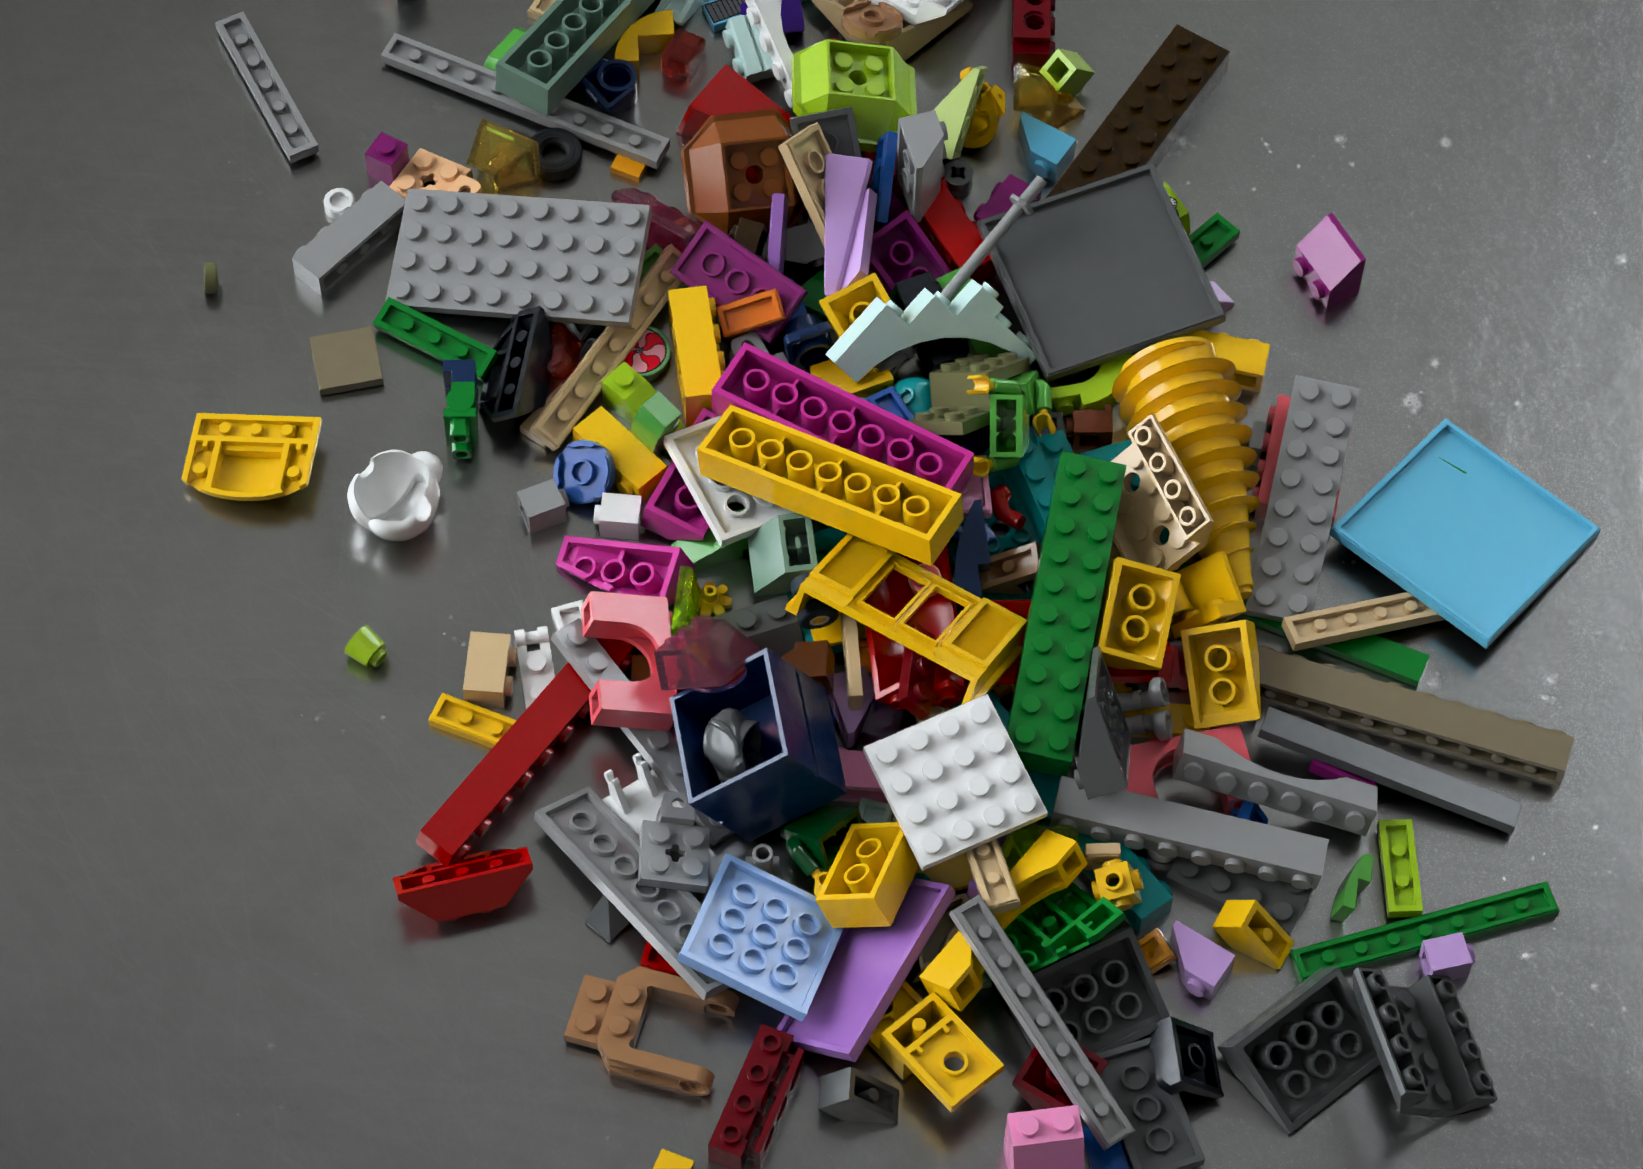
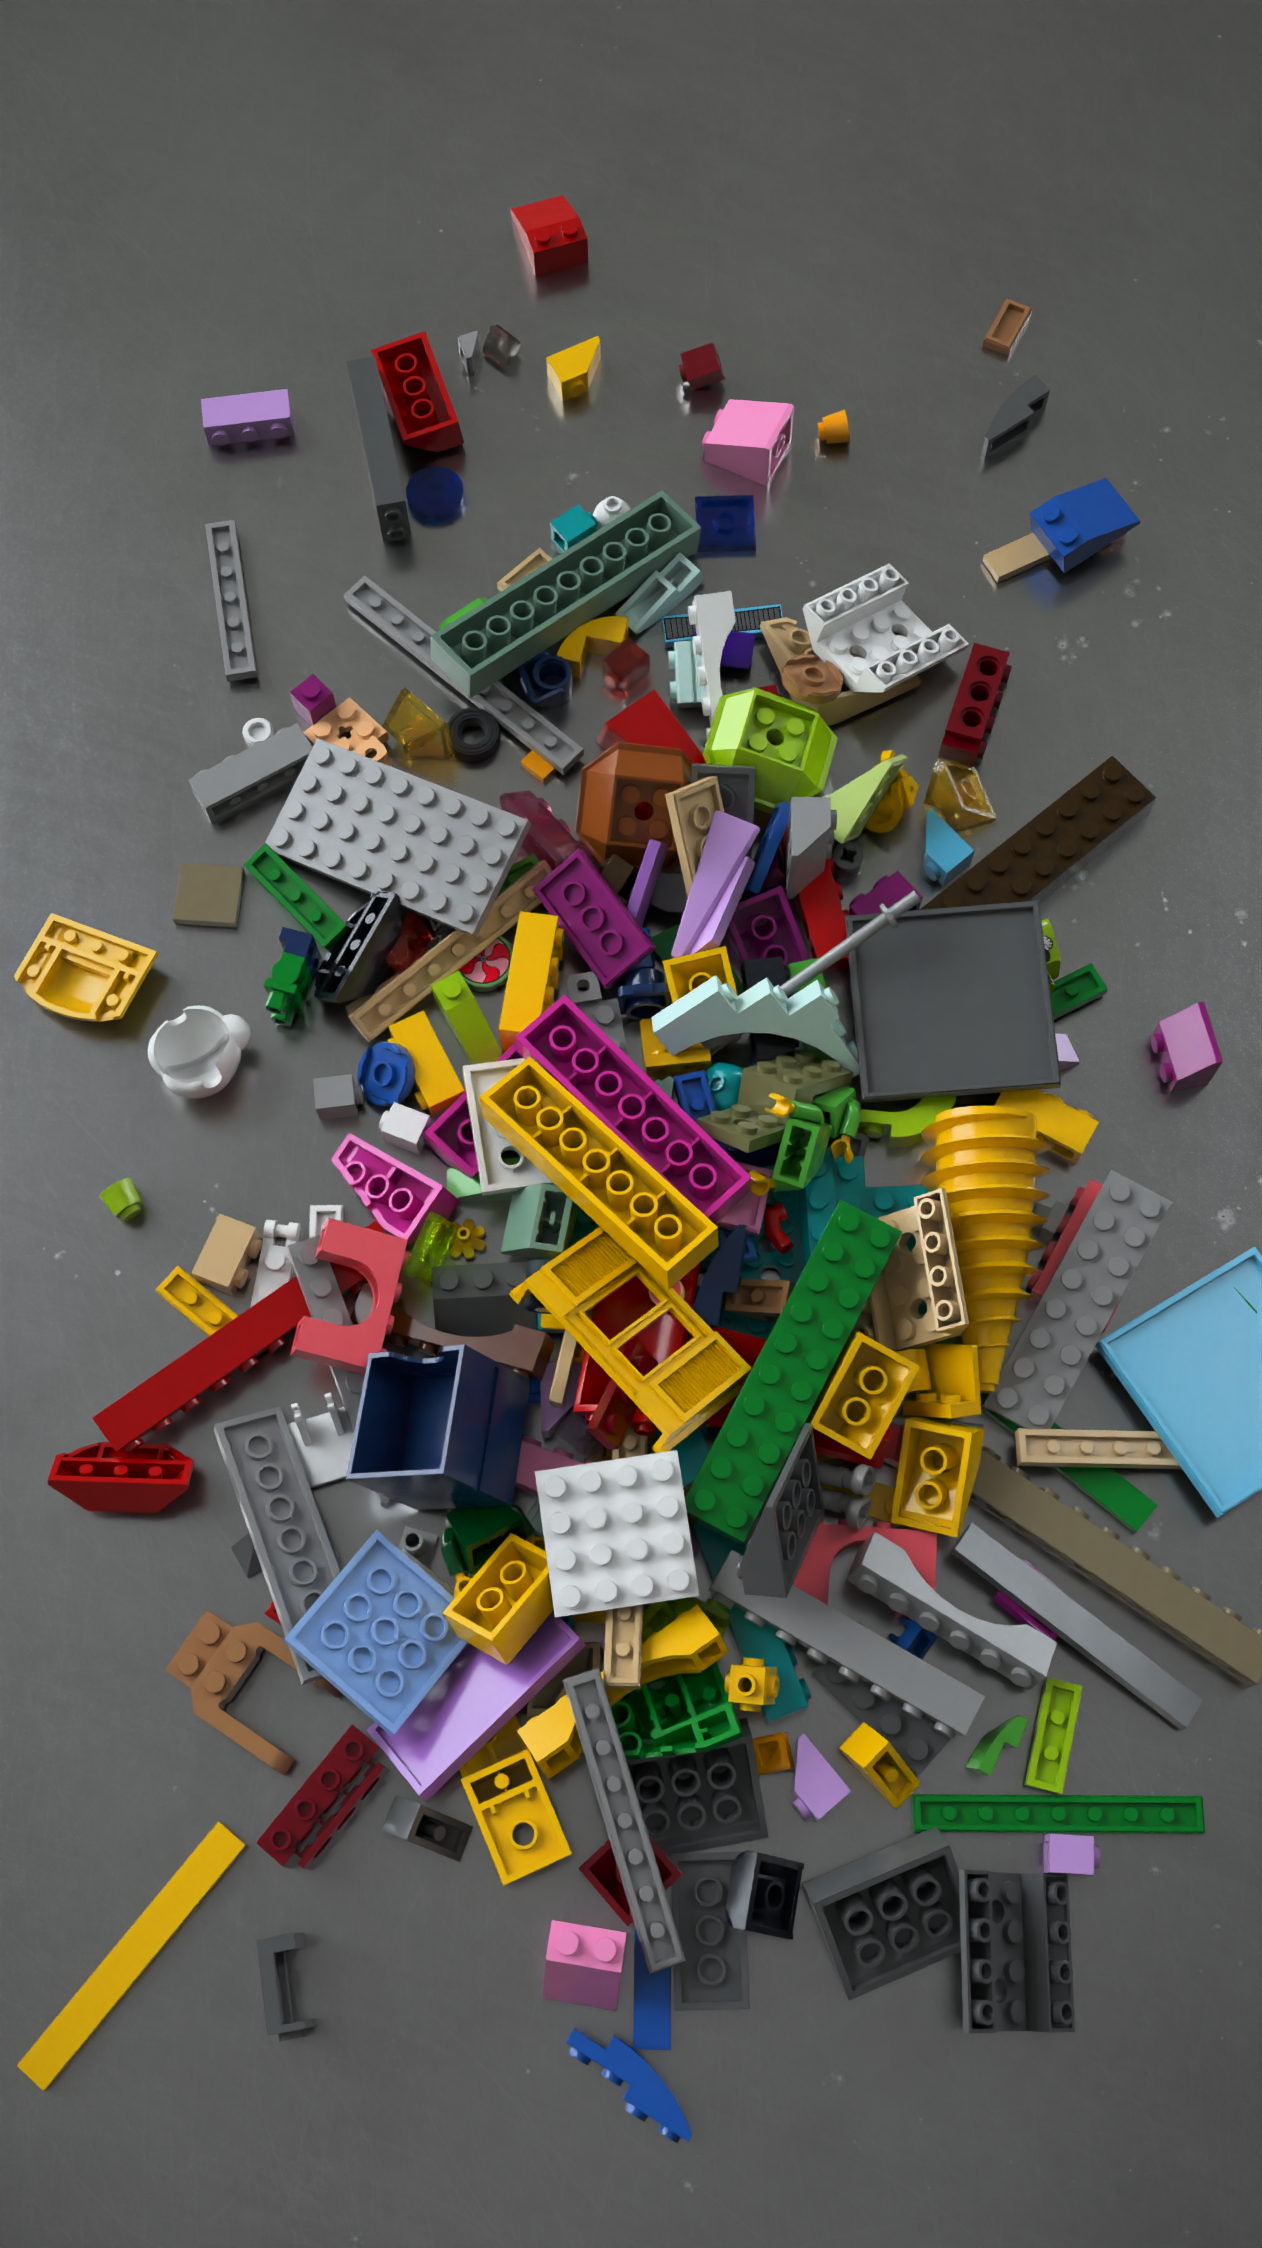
camera: 20 degrees right, 10 degrees up
olive tile [204,262,218,294] -> none
bright green slope [631,391,682,456] -> none
light grey plate [638,791,710,893] -> none
clear pink slope [654,615,761,690] -> none
dark grey helmet [703,707,764,783] -> none
orange tile [716,288,786,339] -> none
lime brick [1039,48,1095,95] -> none
copper brick [1065,405,1113,449] -> none
tan tile [1084,843,1121,871] -> none

